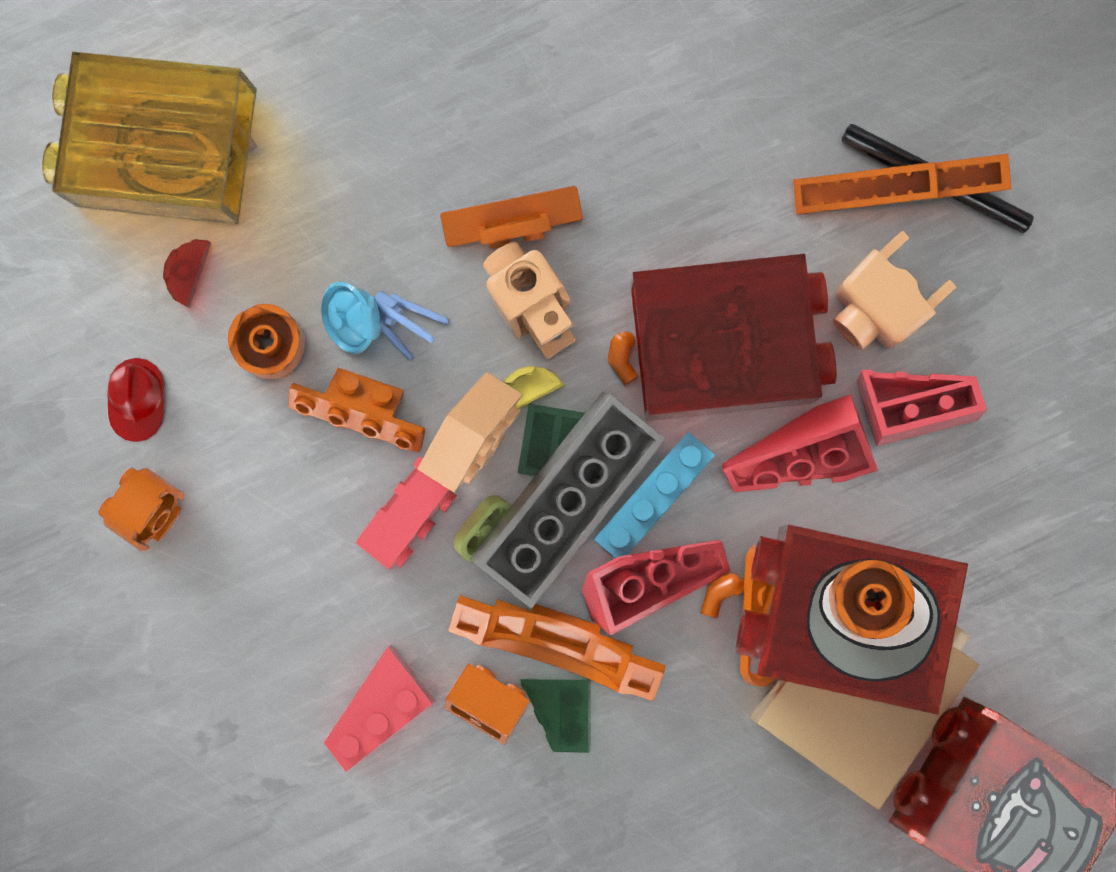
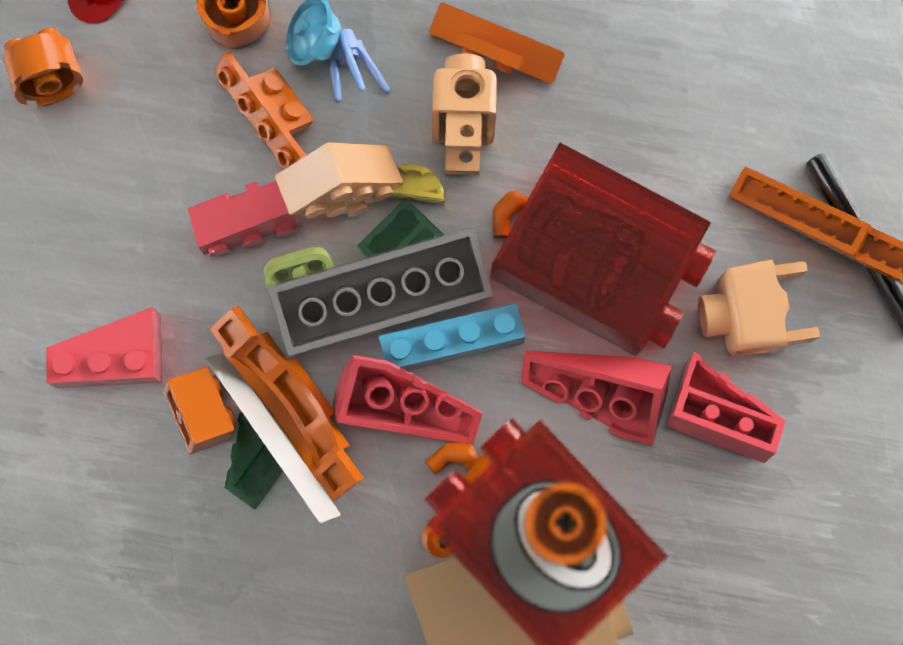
camera: 30 degrees right, 5 degrees down
none -> white sticker [204,353,341,523]

